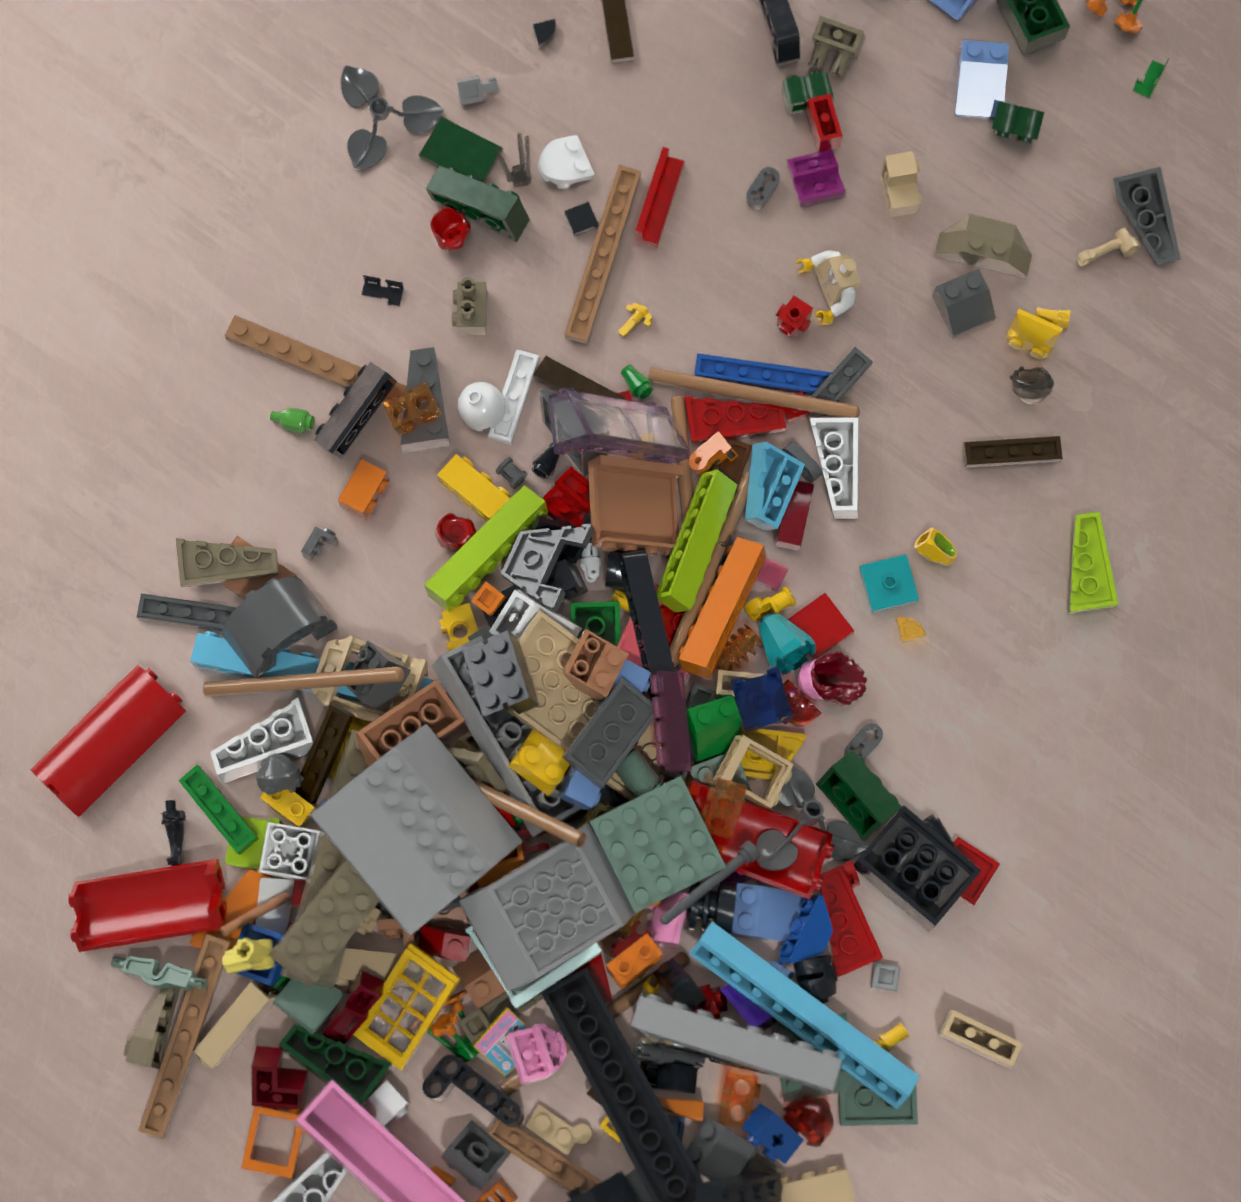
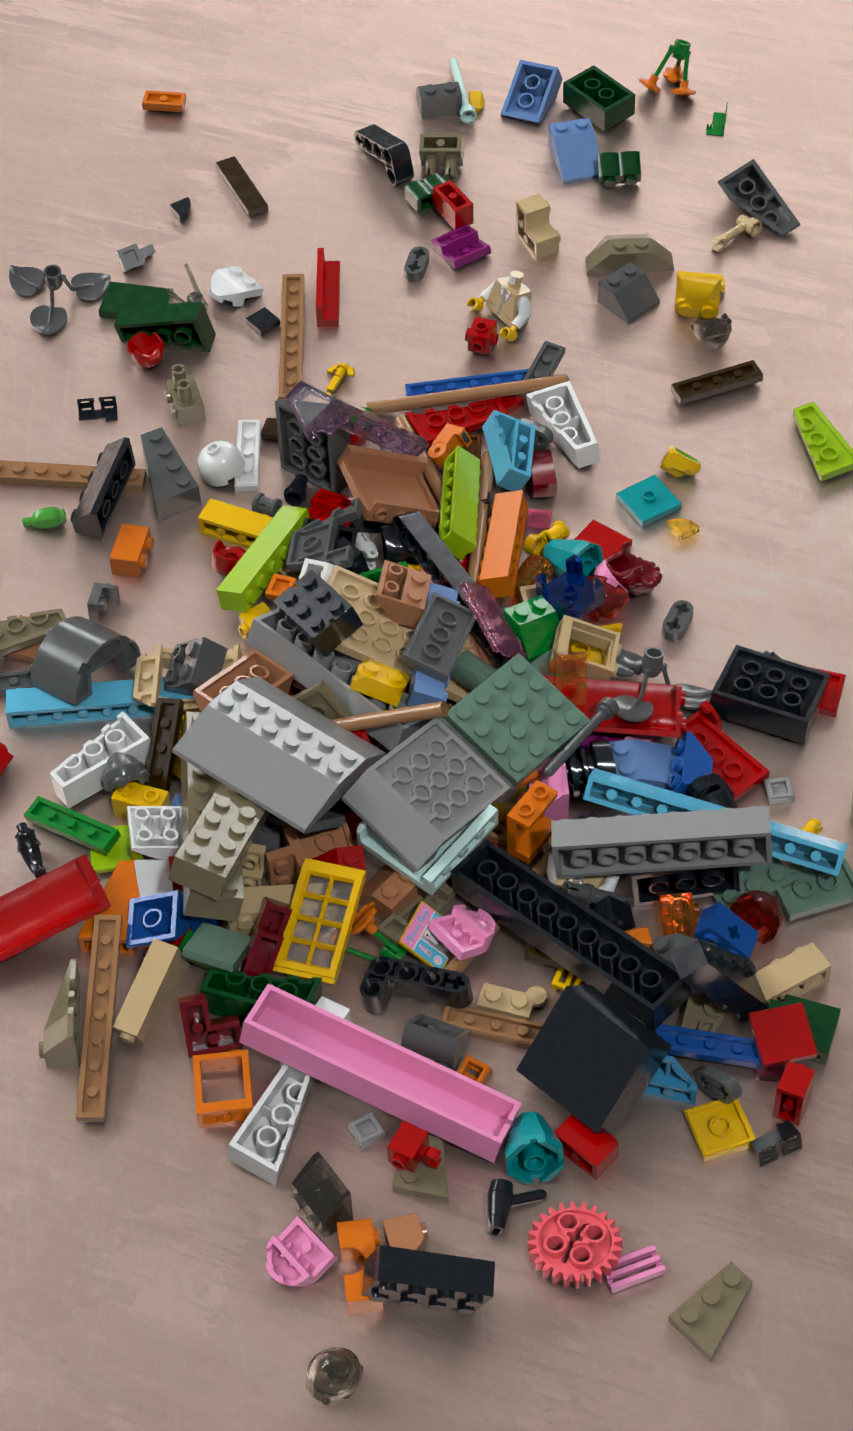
camera: 15 degrees left, 25 degrees down
sand green piece [111,955,208,991] -> none
medium nougat piece [203,667,404,697] -> none
nougat bar [220,891,291,936] -> none
light yellow piece [222,938,275,974] -> none
clear orange brick [383,382,442,435] -> none
dark green brick [816,750,902,841] -> none

